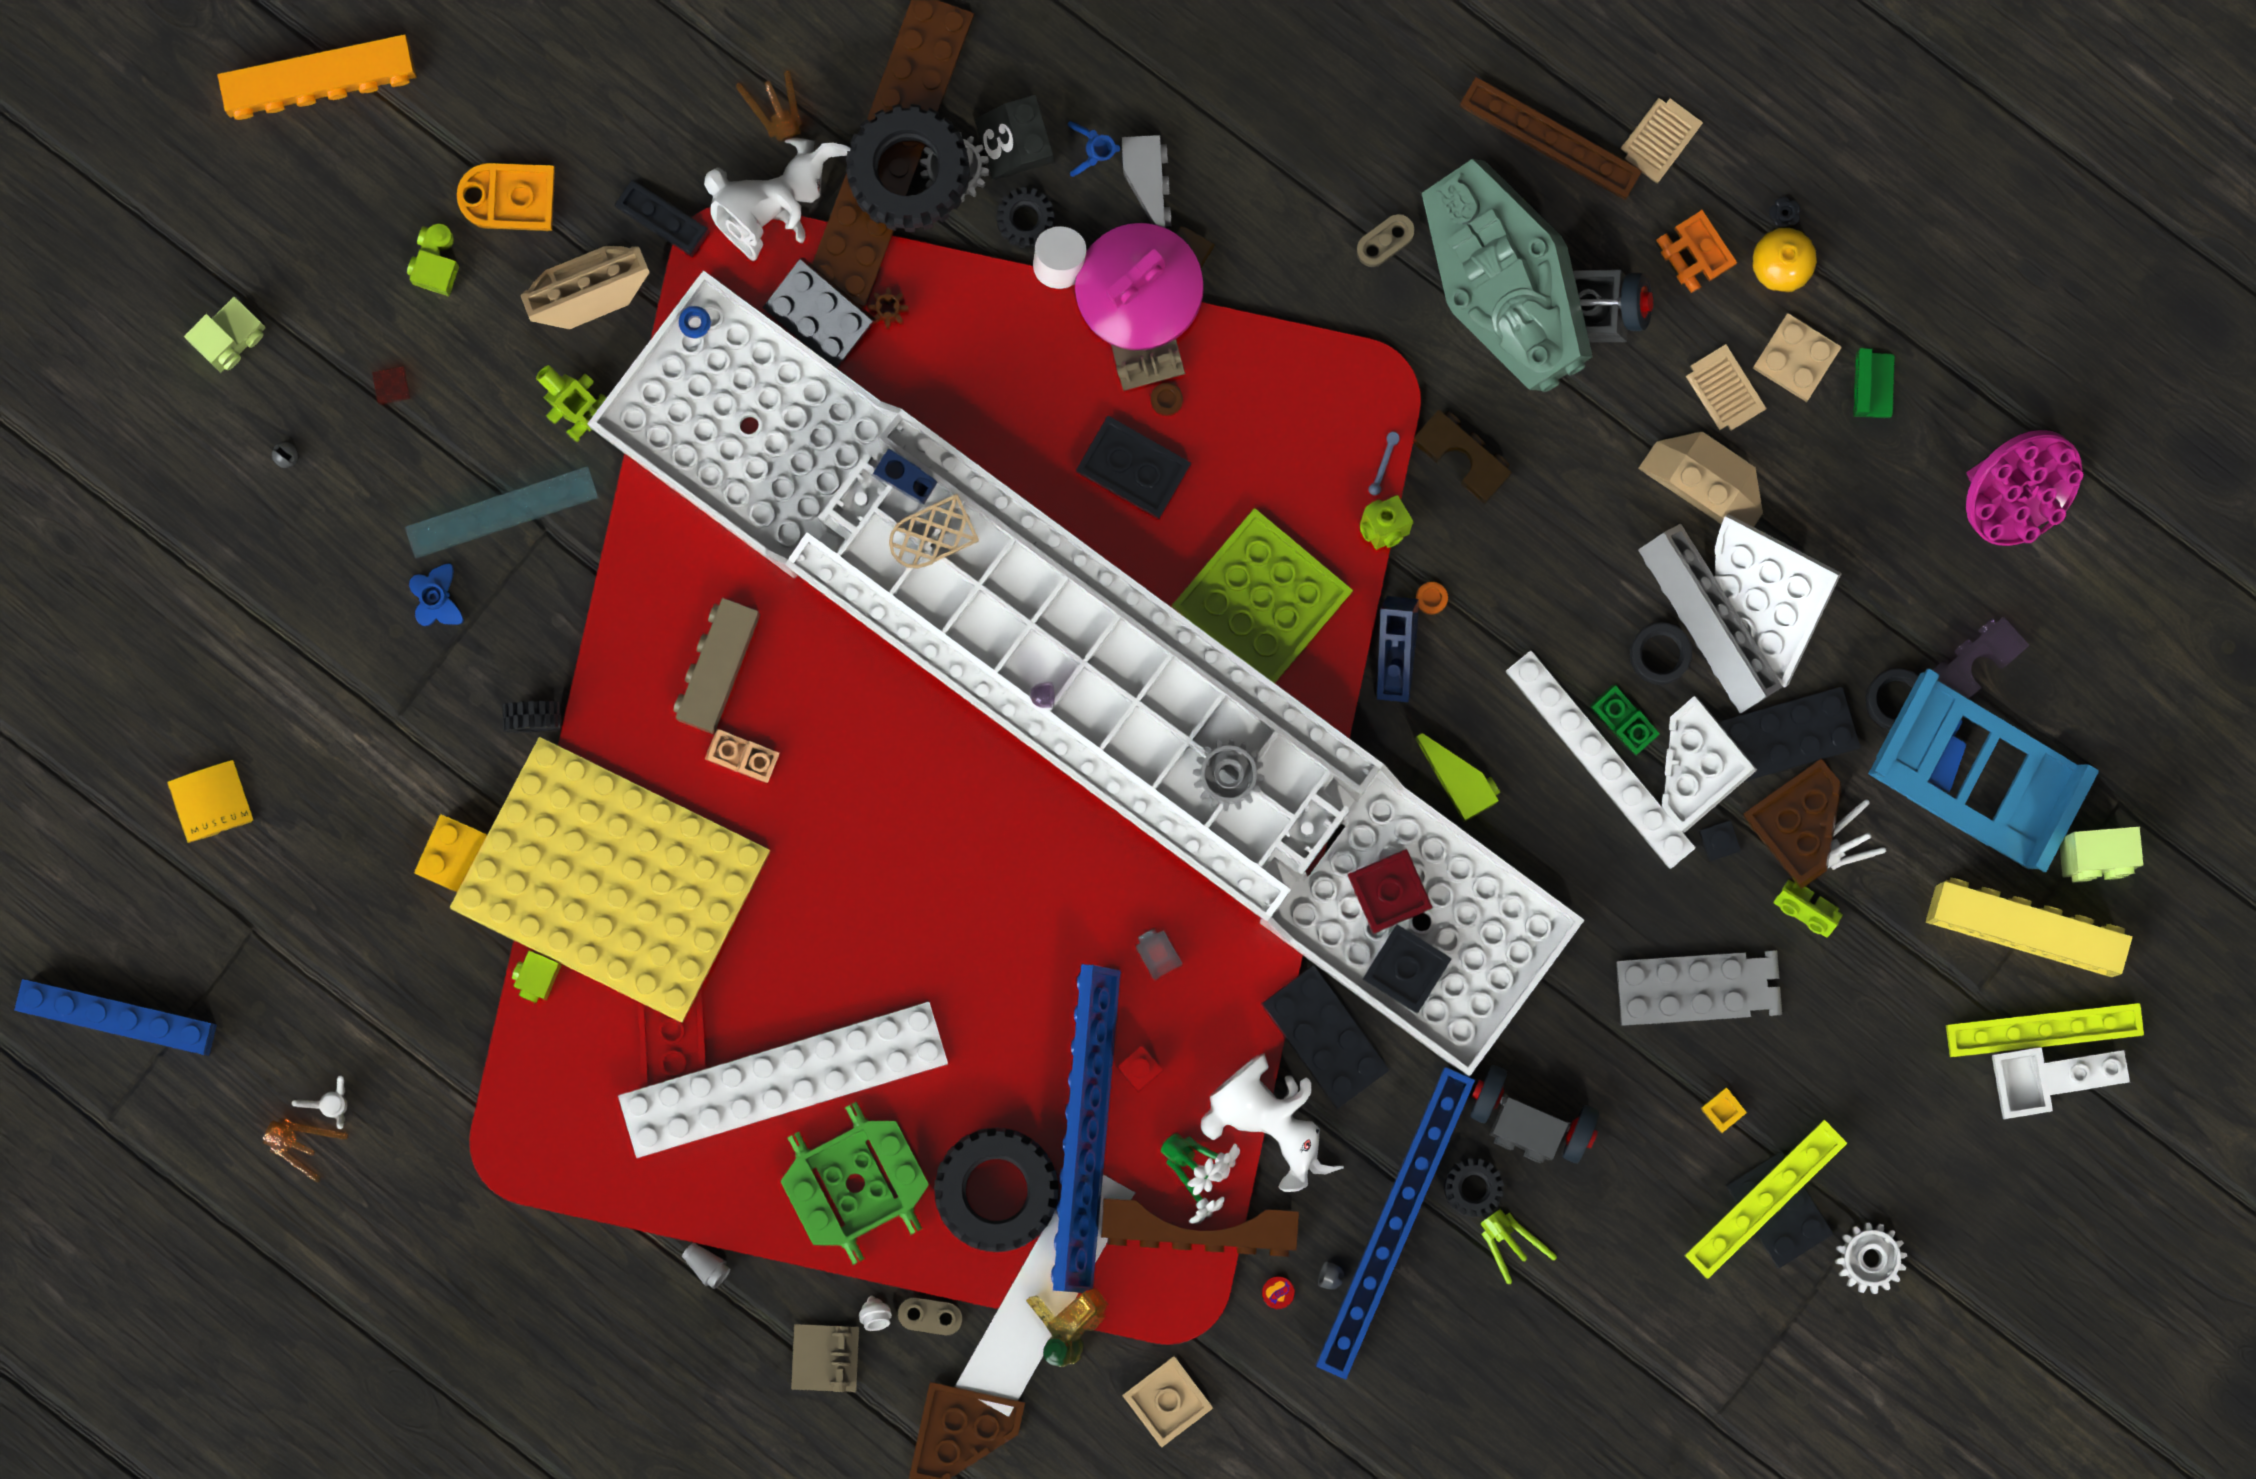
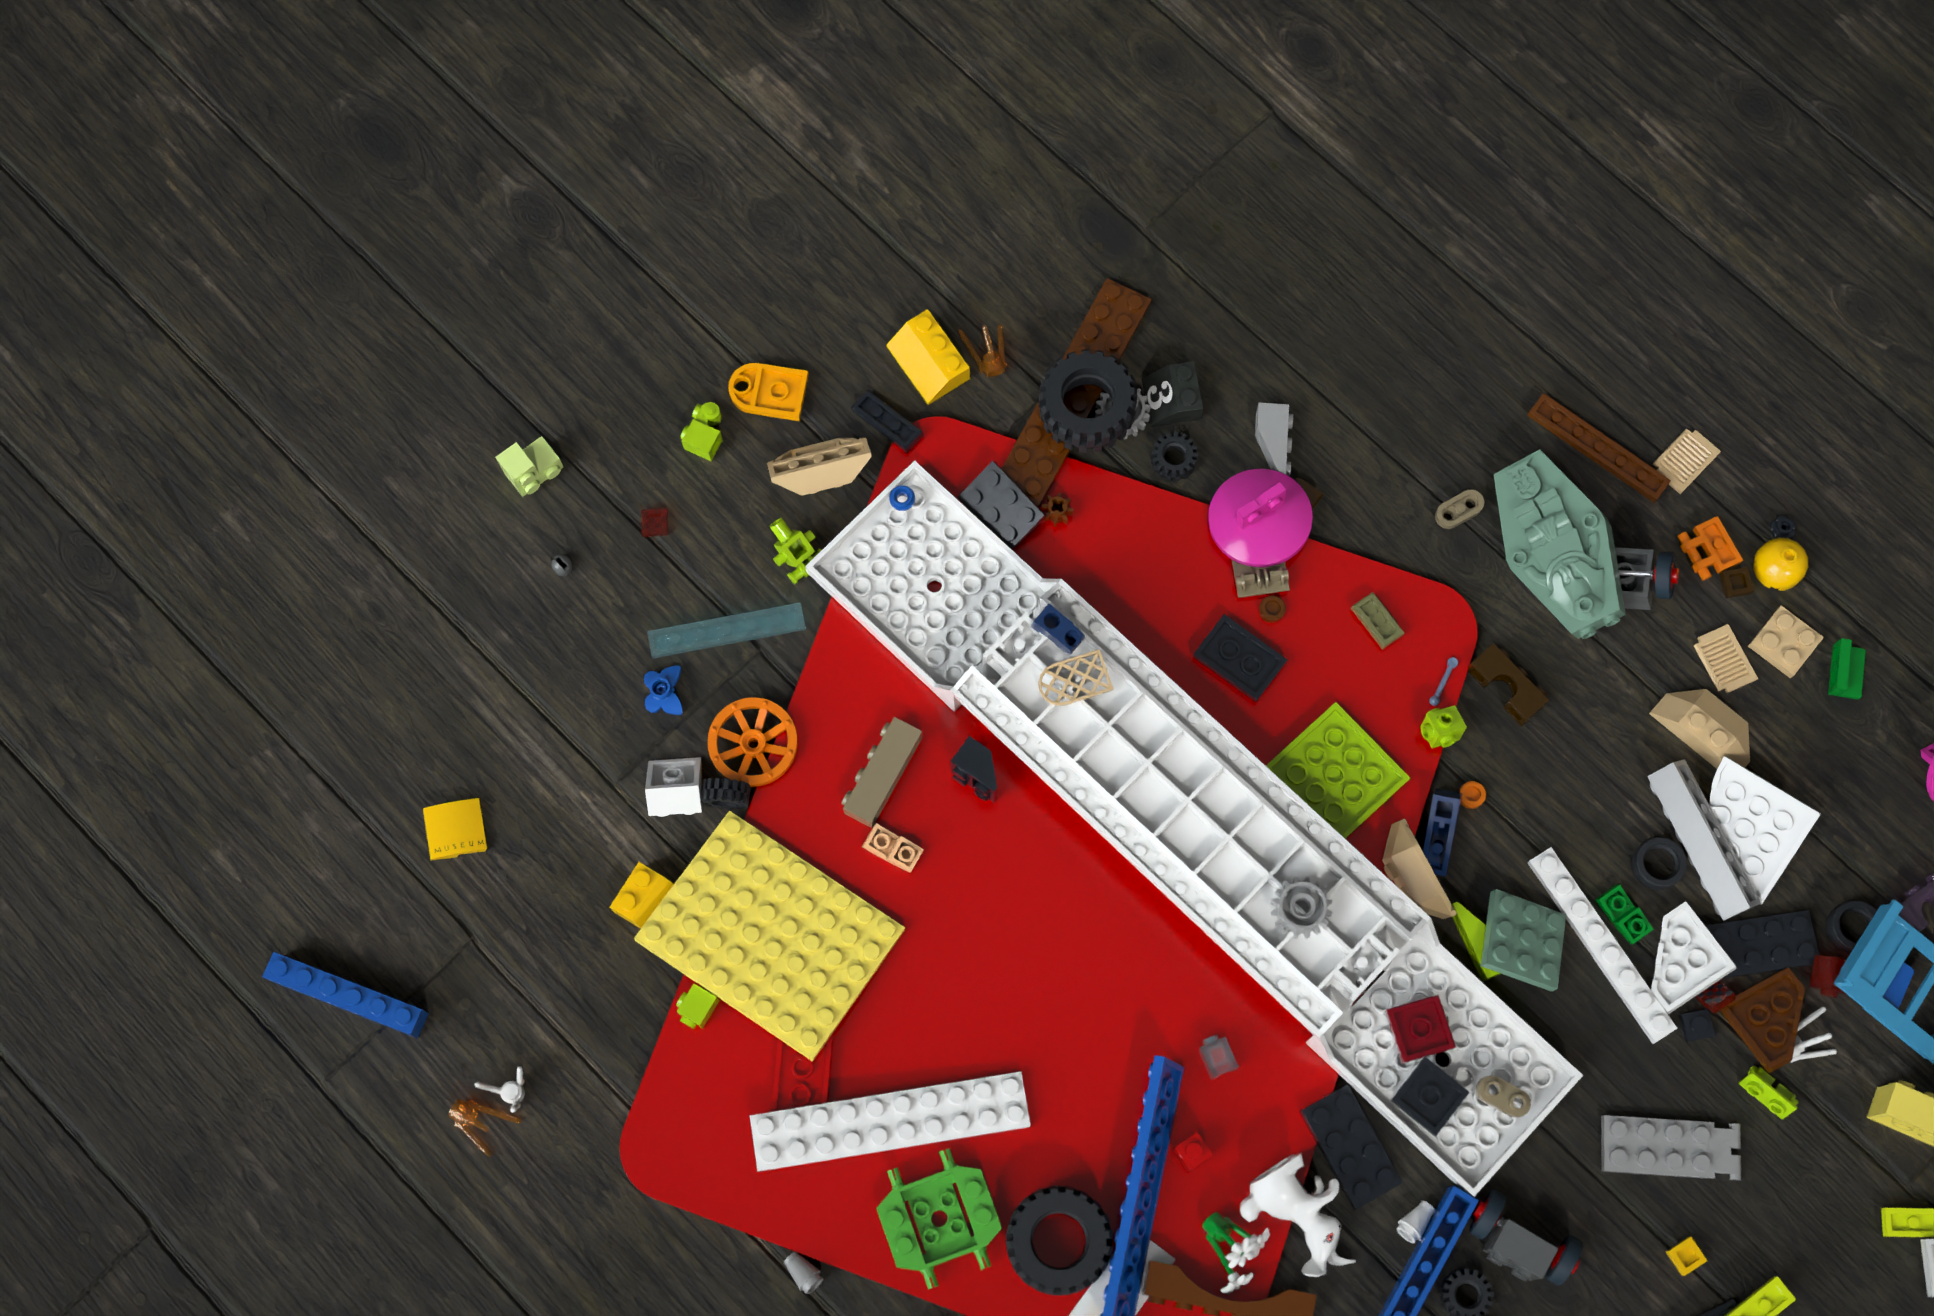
camera: 10 degrees right, 10 degrees down
light orange brick [217,35,417,120] -> none
white animal [704,138,851,261] -> none
clear purple hinge [1030,682,1055,709] -> none
white piece [1033,226,1086,289] -> none
blue plant [1068,121,1120,177] -> none
none -> white slope [645,757,703,817]
none -> orange wheel [708,697,798,787]
none -> yellow slope [887,309,970,405]
none -> black slope [950,736,997,803]
none -> olive plate [1351,592,1404,650]
none -> tan wedge [1382,819,1457,919]
none -> white cone [1397,1201,1435,1243]
none -> dark tan plate [1476,1075,1531,1117]
none -> sand green plate [1481,889,1566,992]
none -> clear red tile [1696,981,1736,1014]
none -> dark brown plate [1720,567,1754,598]
none -> clear red brick [1810,955,1847,998]

